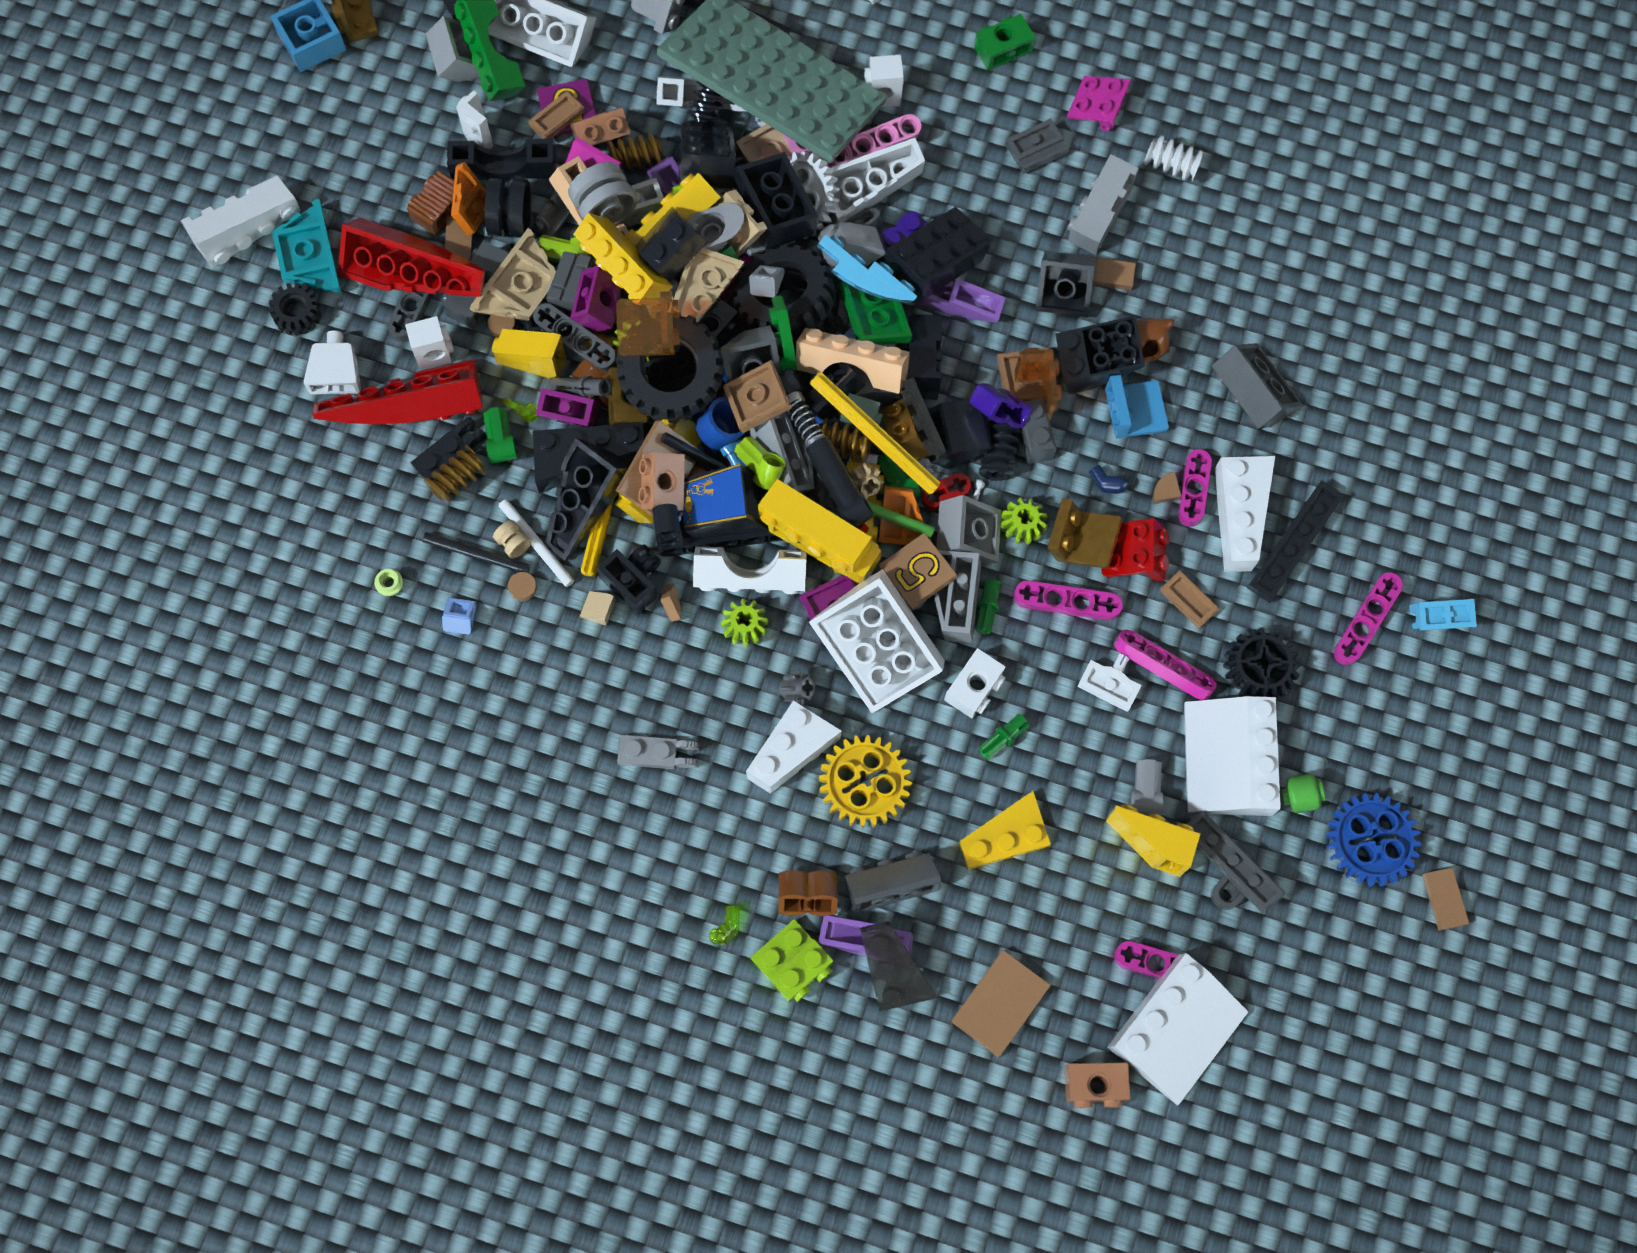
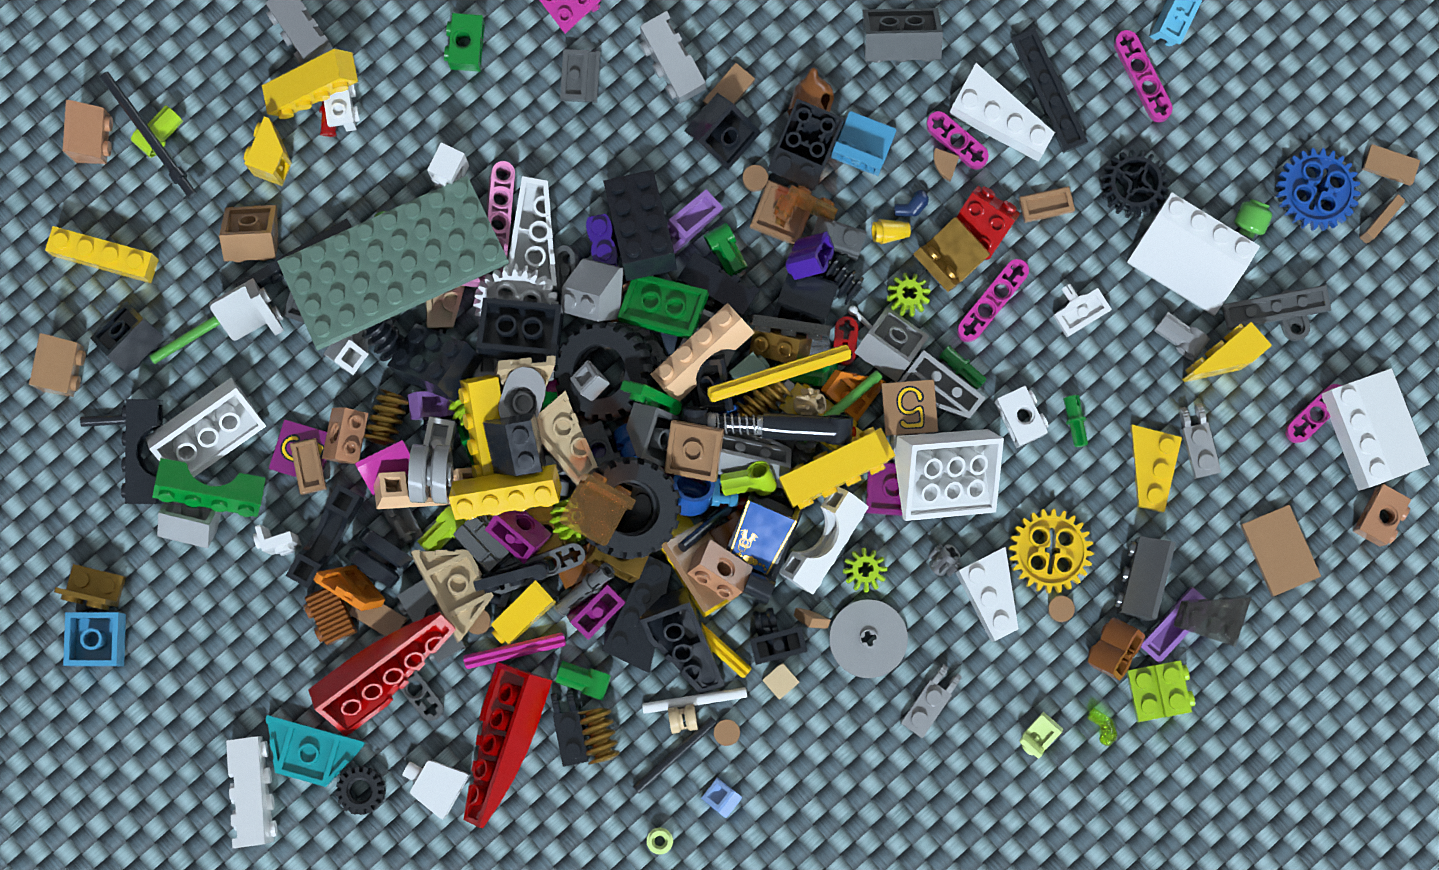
camera: 60 degrees left, 10 degrees up
white brick [405,316,454,371] -> none
clear neon green hand [502,398,537,422] -> none
medium azure slope [817,235,917,303] -> none
dark pink beam [1114,629,1217,700] -> none
none -> dark pink axle [463,633,566,669]
none -> black plate [473,560,550,593]
none -> green piece [703,223,748,276]
none -> medium nougat tile [743,165,768,192]
none -> light grey piece [829,600,908,678]
none -> yellow cone [871,219,911,245]
none -> yellowish green bracket [1019,712,1063,759]
none -> medium nougat tile [1047,596,1075,622]
none -> light grey hinge [1179,403,1221,479]
none -> medium nougat tile [1359,194,1405,243]

